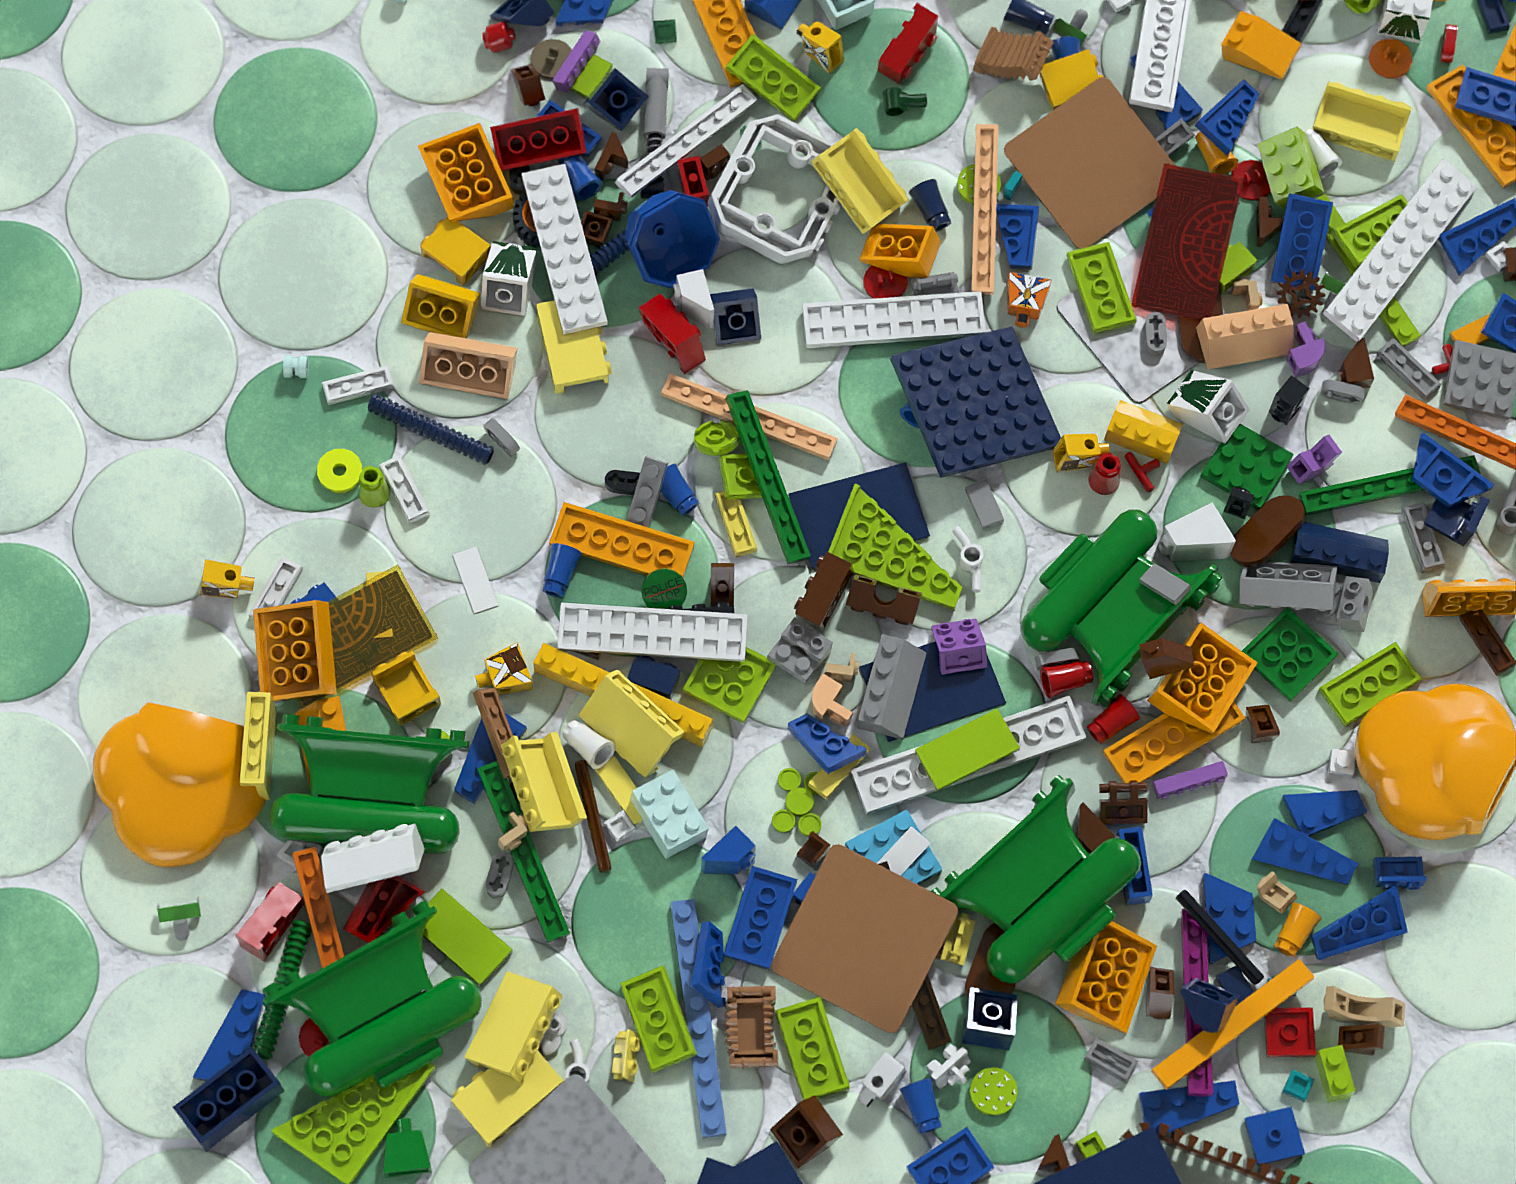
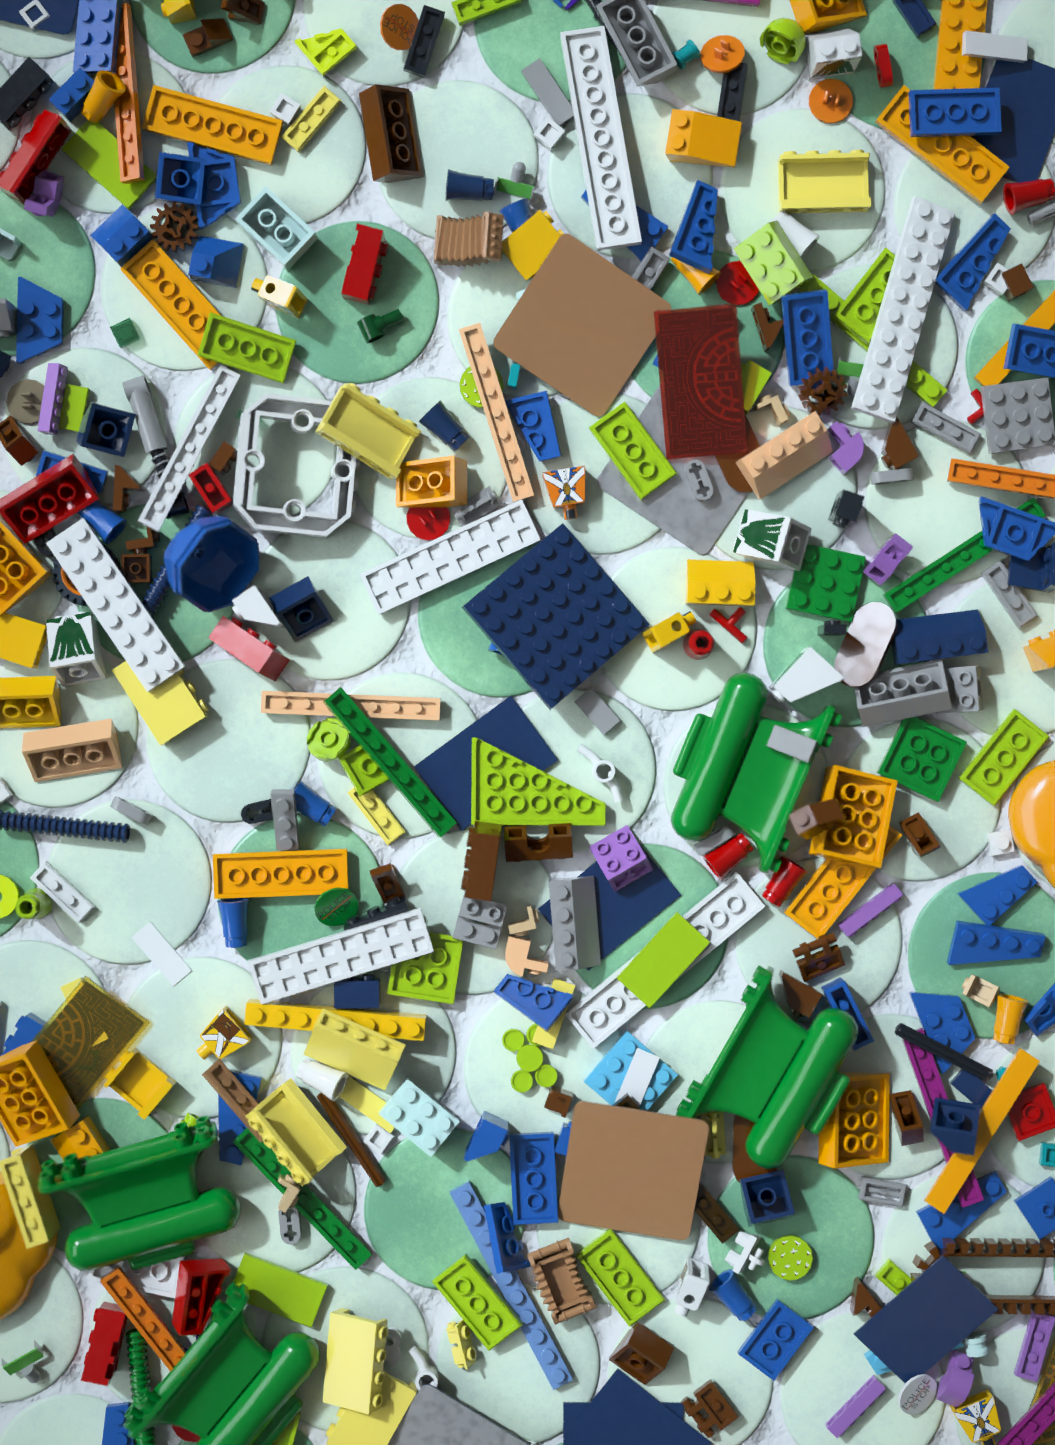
camera: 20 degrees left, 20 degrees up
white slope [321,824,425,893] -> none

